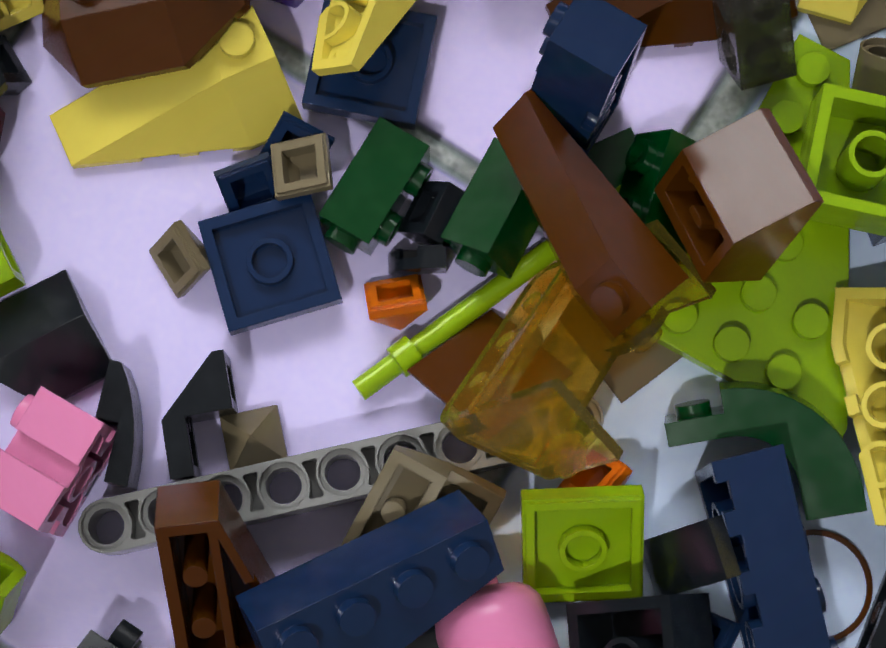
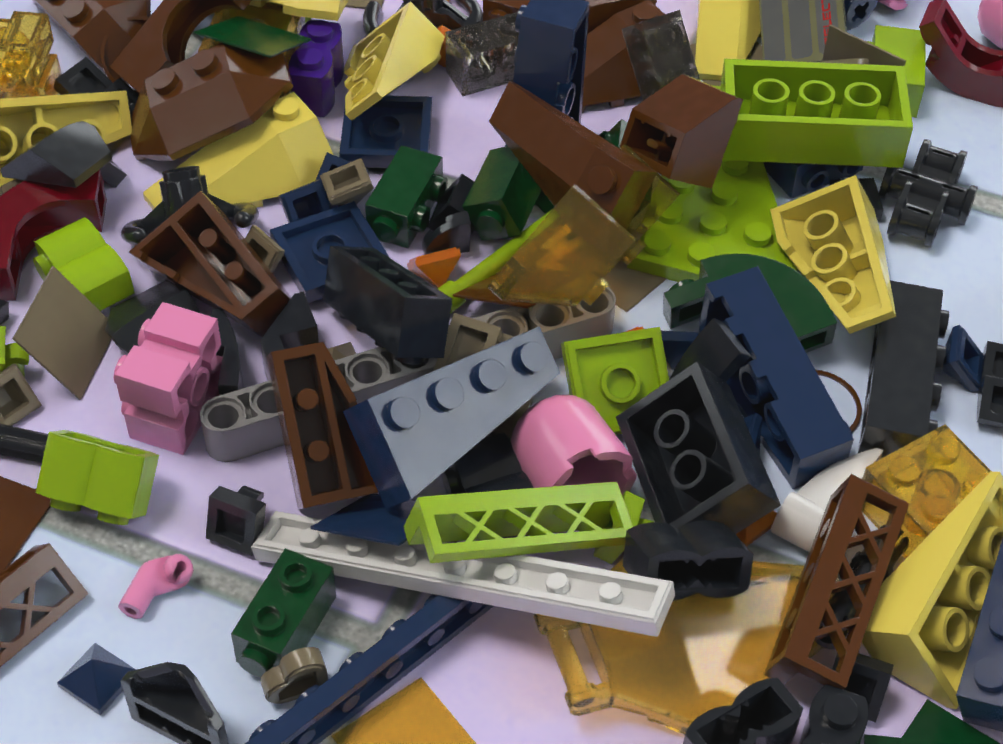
camera: 10 degrees left, 30 degrees down
none -> black piece [121,166,259,245]
none -> reddish brown wedge [129,191,292,337]
none -> black brick [323,246,453,365]
none -> dark blue slope [661,330,699,370]

